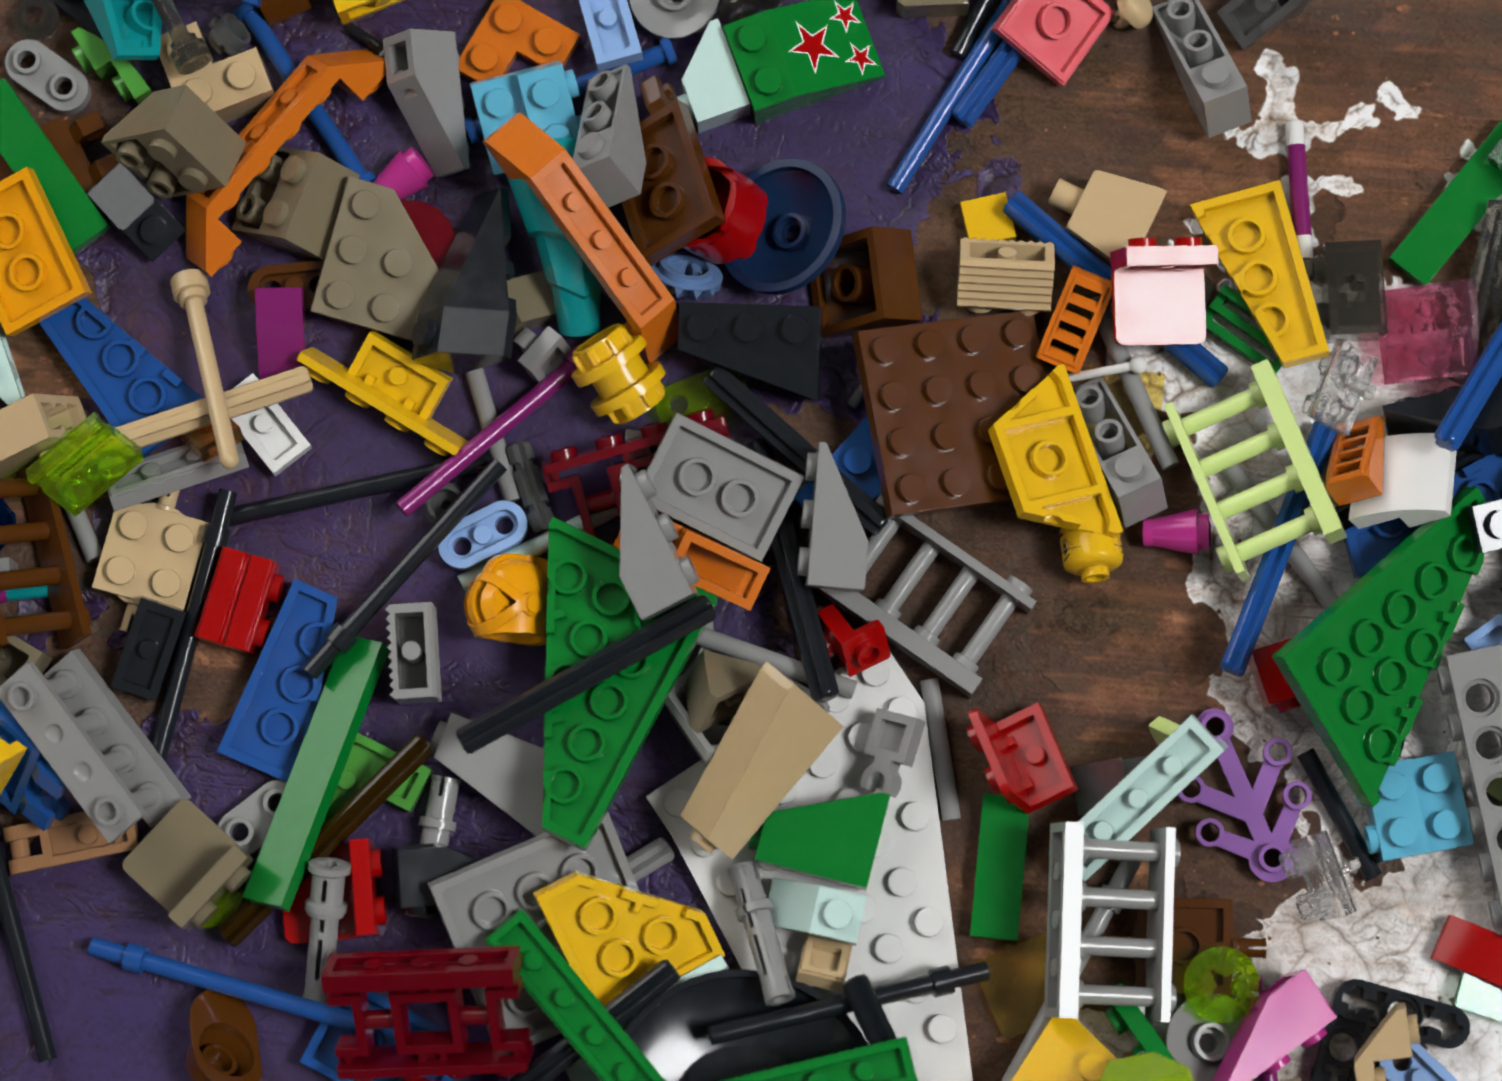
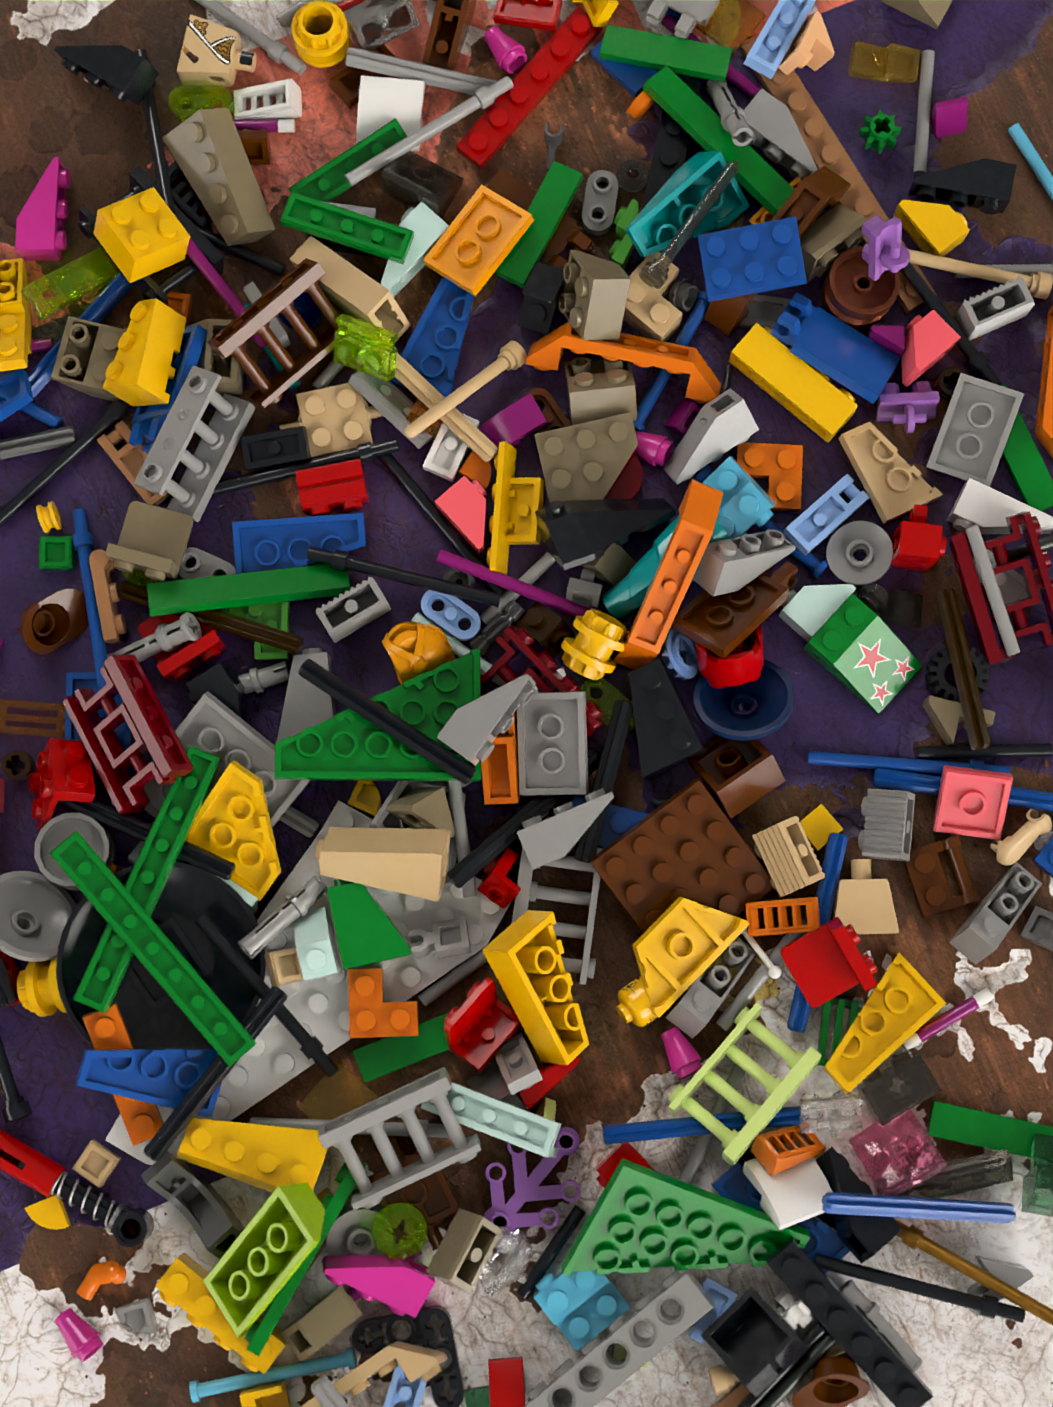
camera: 65 degrees right, 0 degrees up
none -> yellow bush [36,501,62,534]
none -> green tile [39,536,75,571]
none -> medium nougat plate [89,549,127,646]
none -> yellow tile [347,780,382,816]
none -> orange plate [348,968,419,1038]
none -> dark tan brick [426,1208,503,1293]
none -> coral slope [435,475,487,556]
none -> orange tile [459,451,491,491]
none -> yellow wedge [482,910,589,1065]
none -> light grey plate [495,1032,543,1095]
none -> dark brown bracket [515,601,574,658]
none -> red slope [519,1056,580,1110]
none -> magenta slope [665,400,702,438]
none -> light grey brick [858,789,915,862]
none -> reddish brown plate [903,835,981,918]

